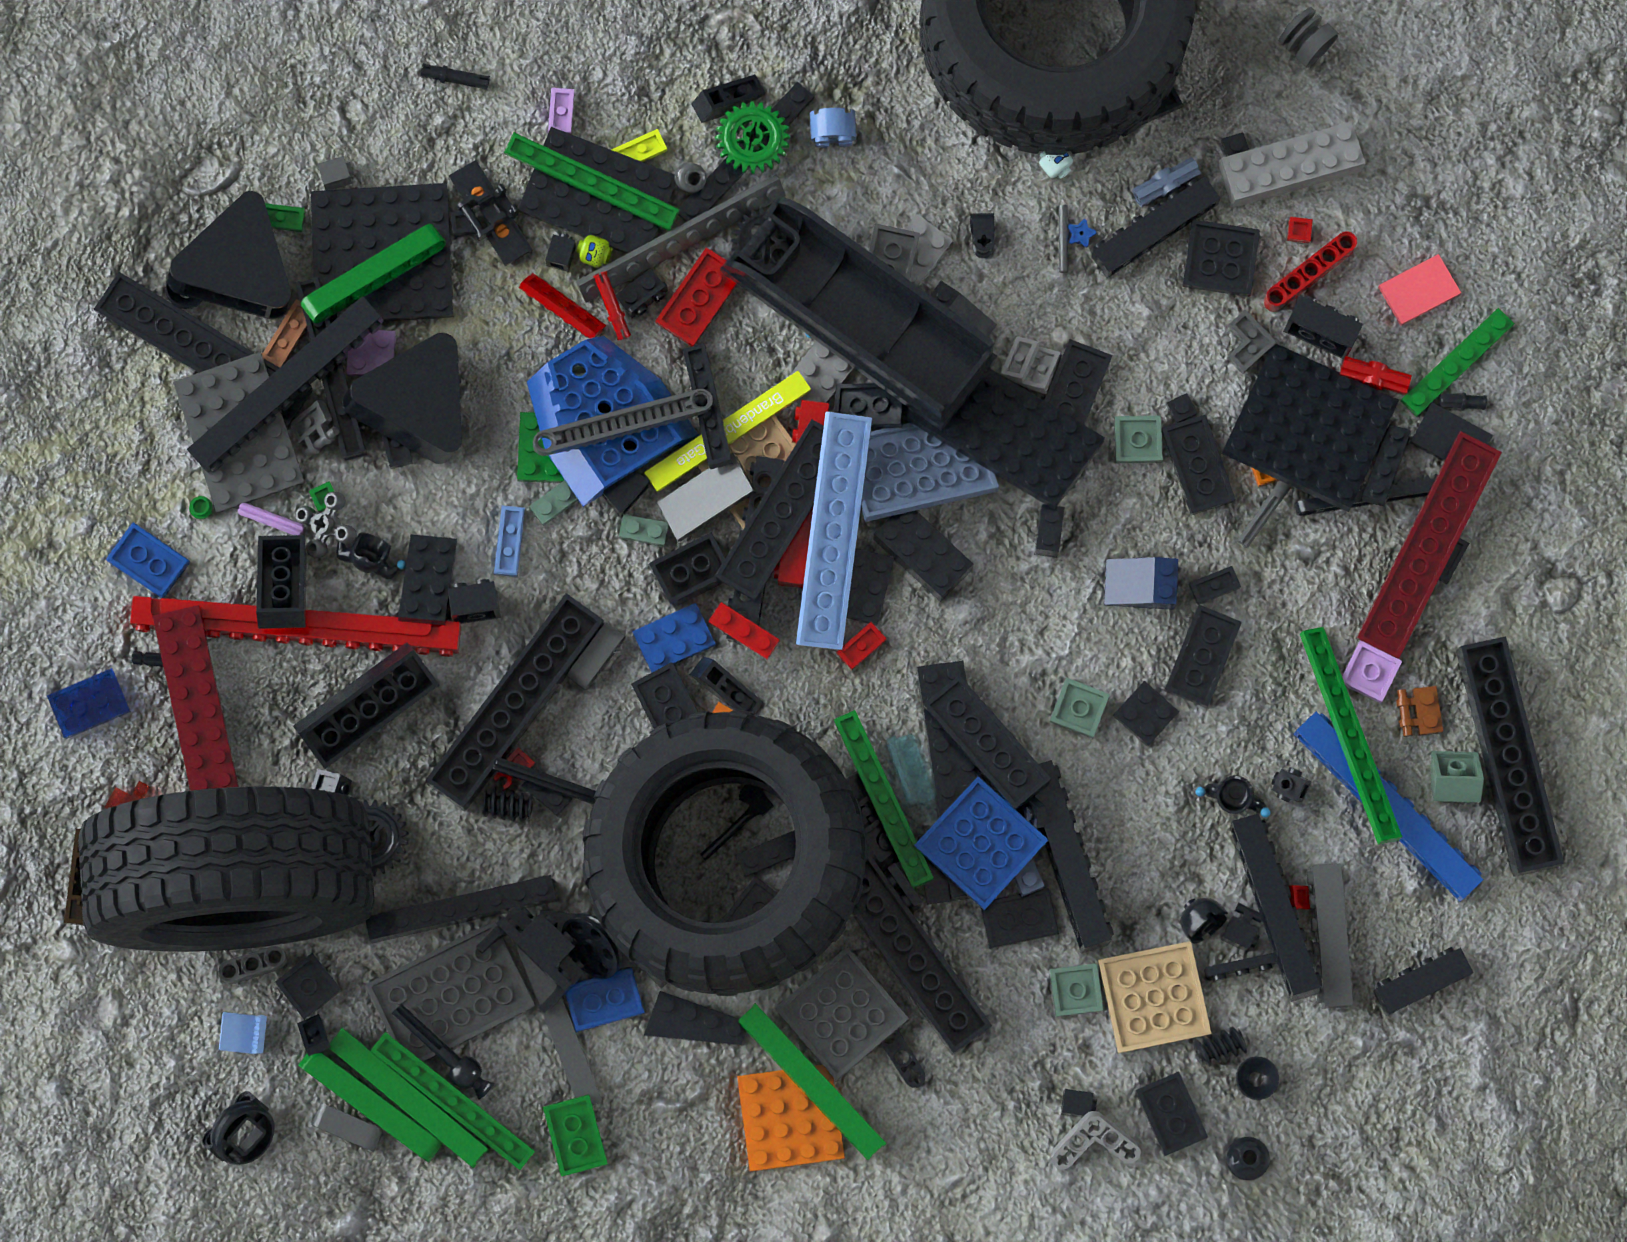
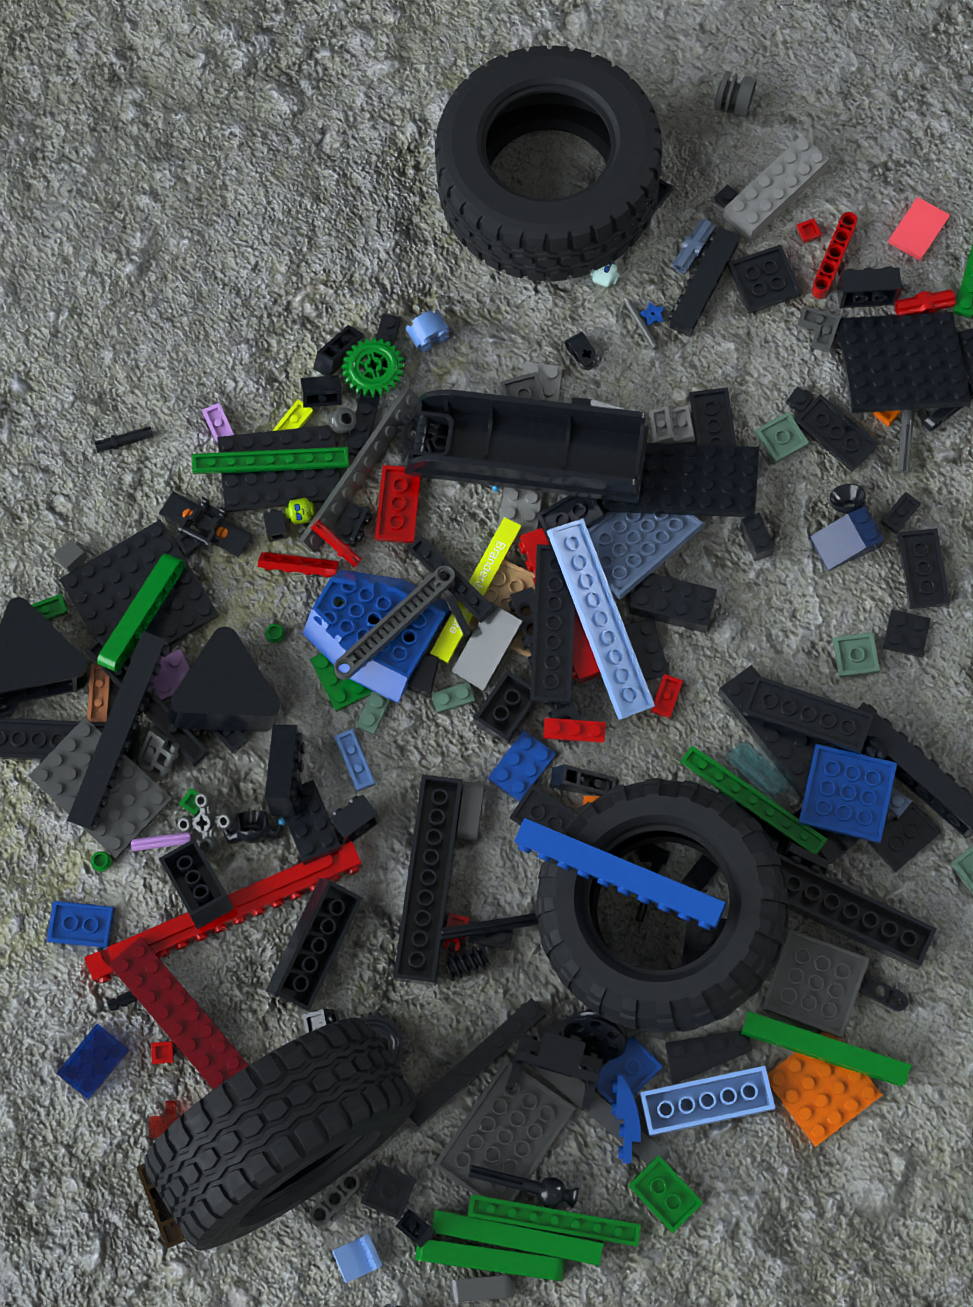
camera: 20 degrees left, 5 degrees down
none -> red plate [151,1041,174,1065]
none -> green plate [265,624,285,643]
none -> black brick [265,725,305,816]
none -> black brick [301,375,342,408]
none -> black tile [446,596,471,638]
none -> blue brick [514,818,726,930]
none -> blue slope [611,1075,641,1165]
none -> light blue brick [639,1066,775,1137]
none -> black piece [830,484,866,514]

